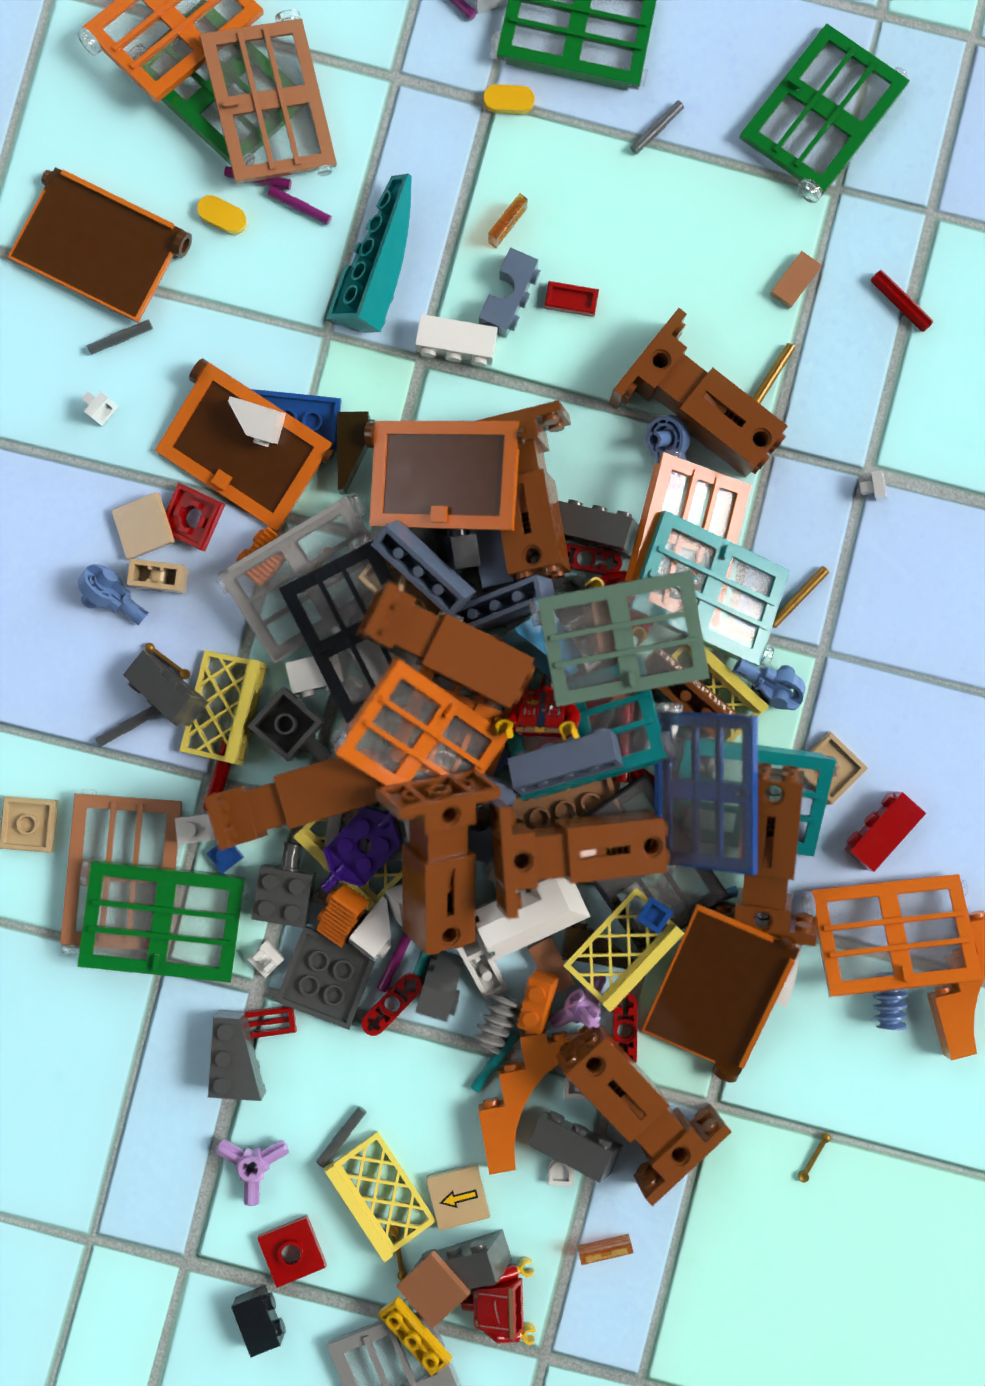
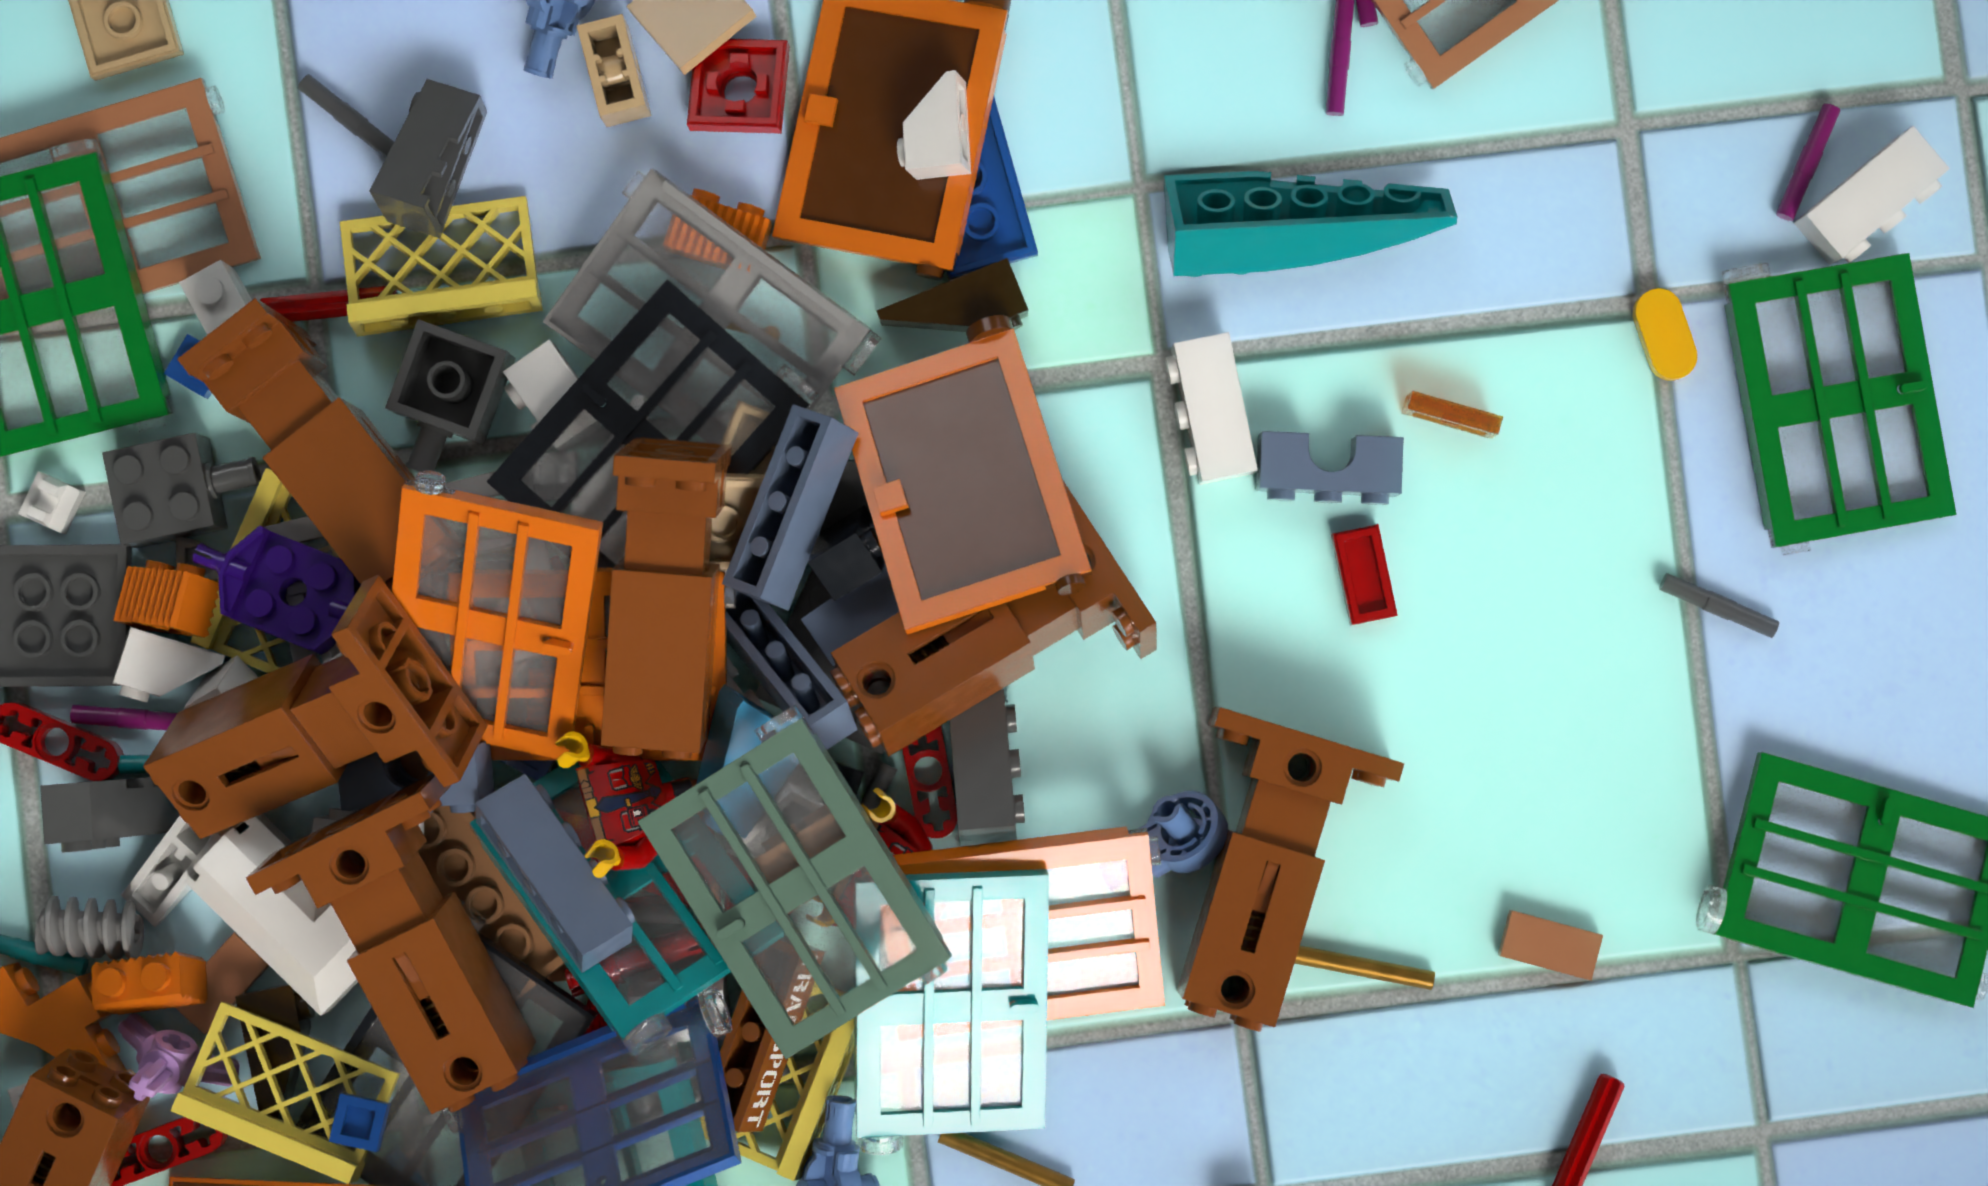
camera: 70 degrees right, 0 degrees up
pearl gold hinge [145,643,191,679] -> none

